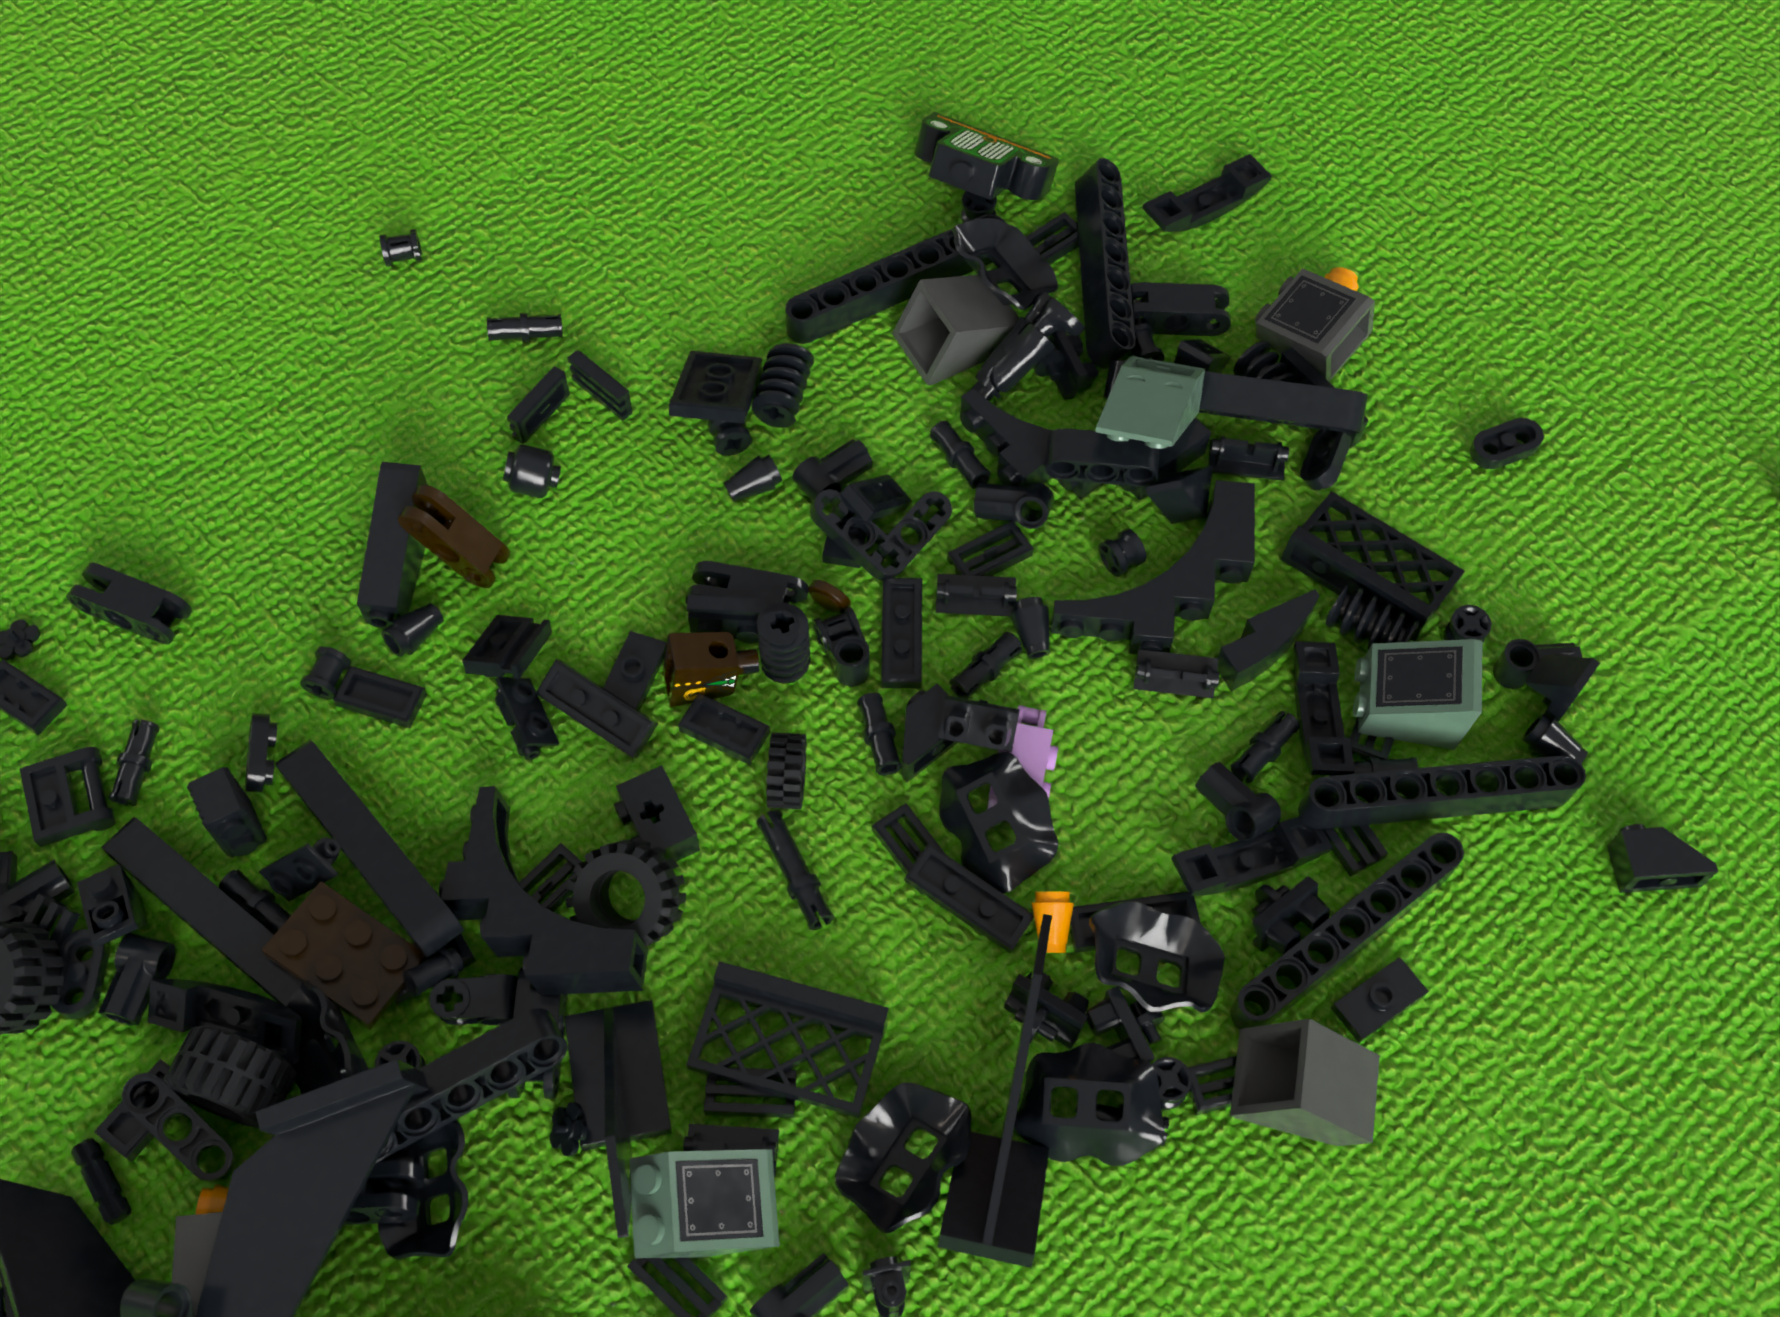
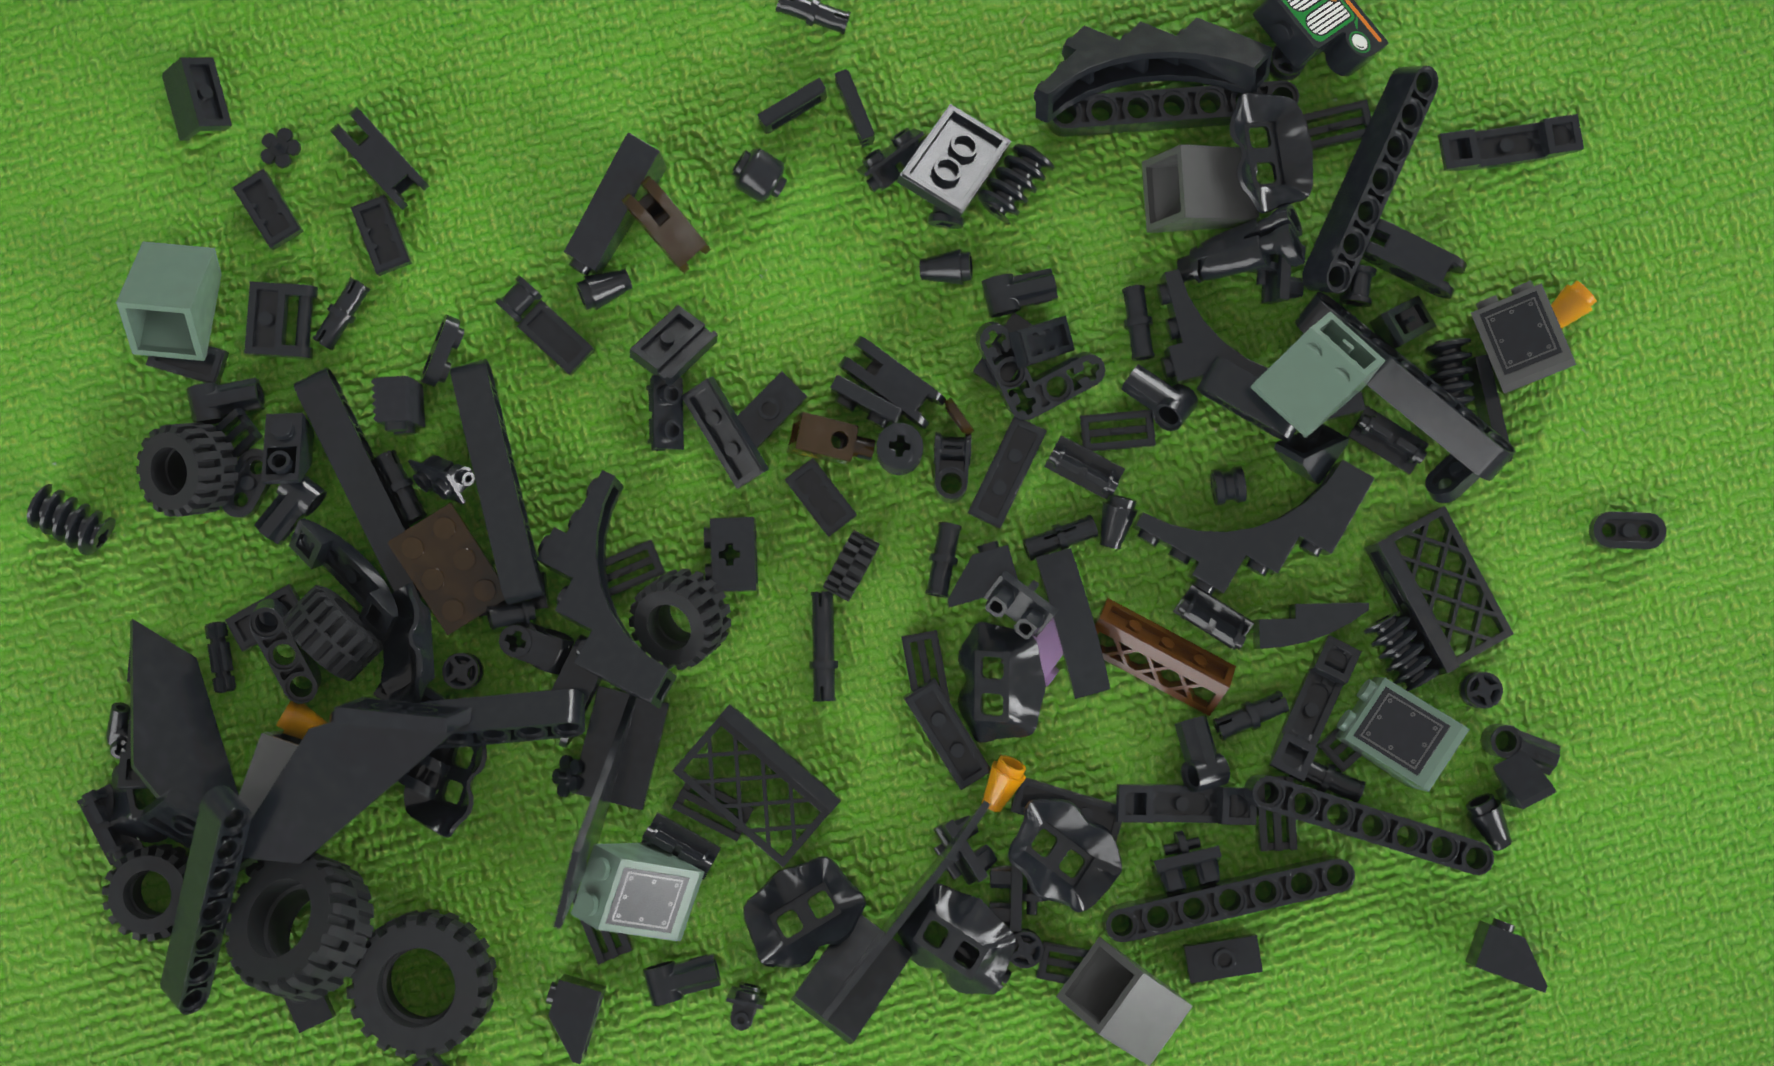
camera: 25 degrees right, 25 degrees up
none -> black plate [351,195,413,276]
none -> black hinge [857,128,925,192]
none -> black arch [1034,17,1272,123]
none -> black slope [1035,548,1110,699]
none -> reddish brown fence [1095,598,1236,716]

